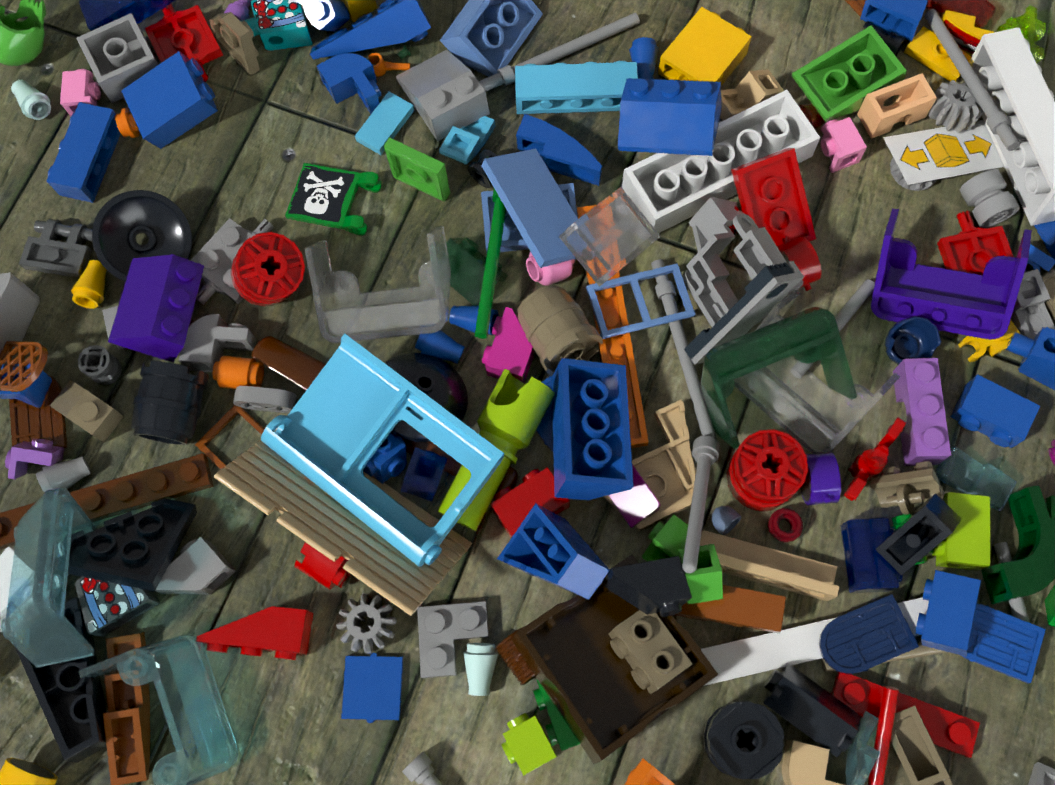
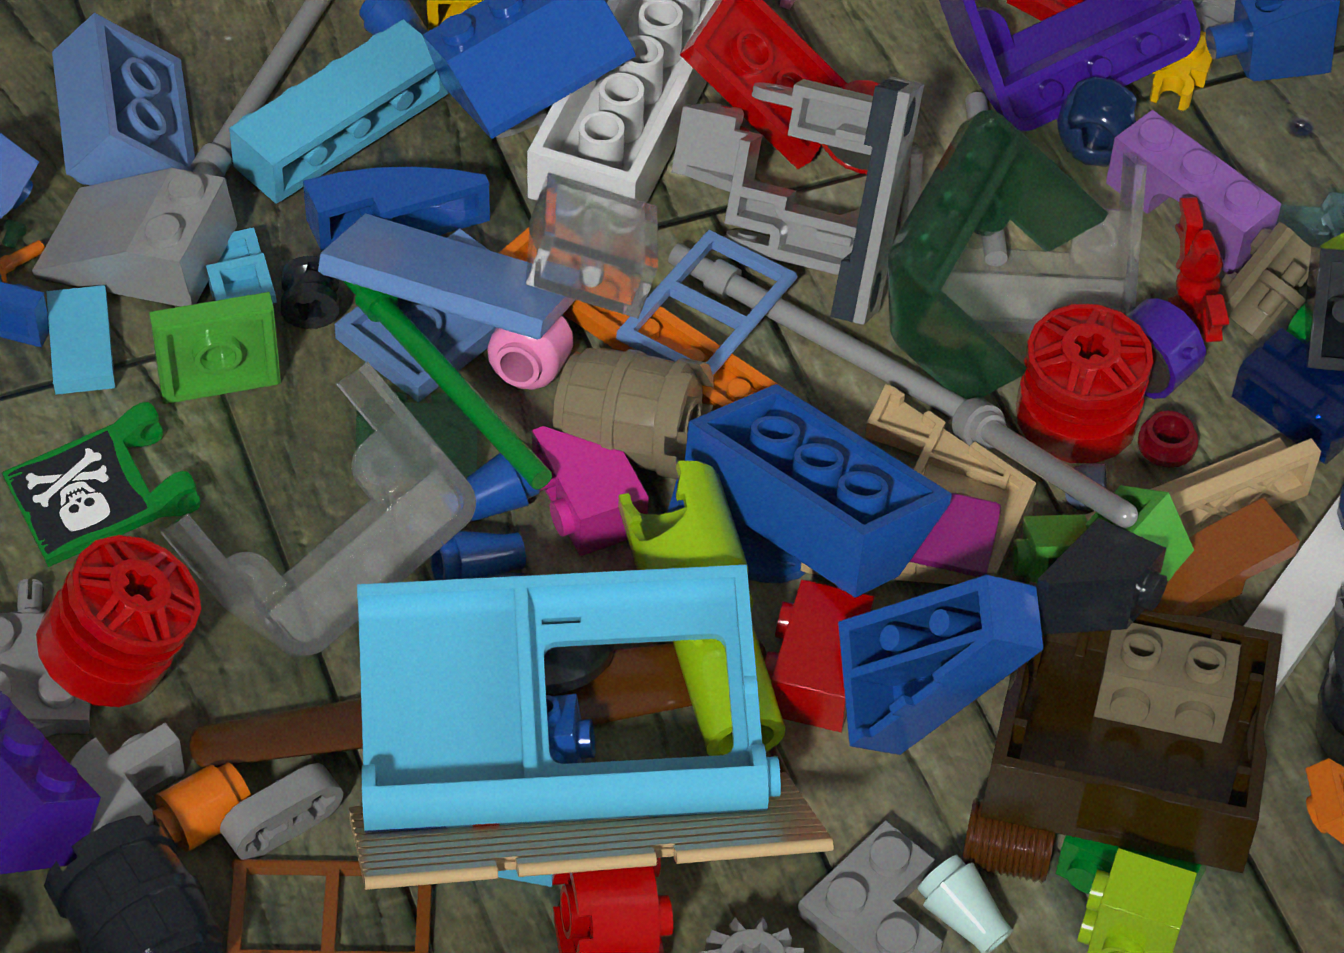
camera: 50 degrees left, 20 degrees down
clear blue brick [401,447,448,501] -> none
blue brick [950,374,1040,448] -> none

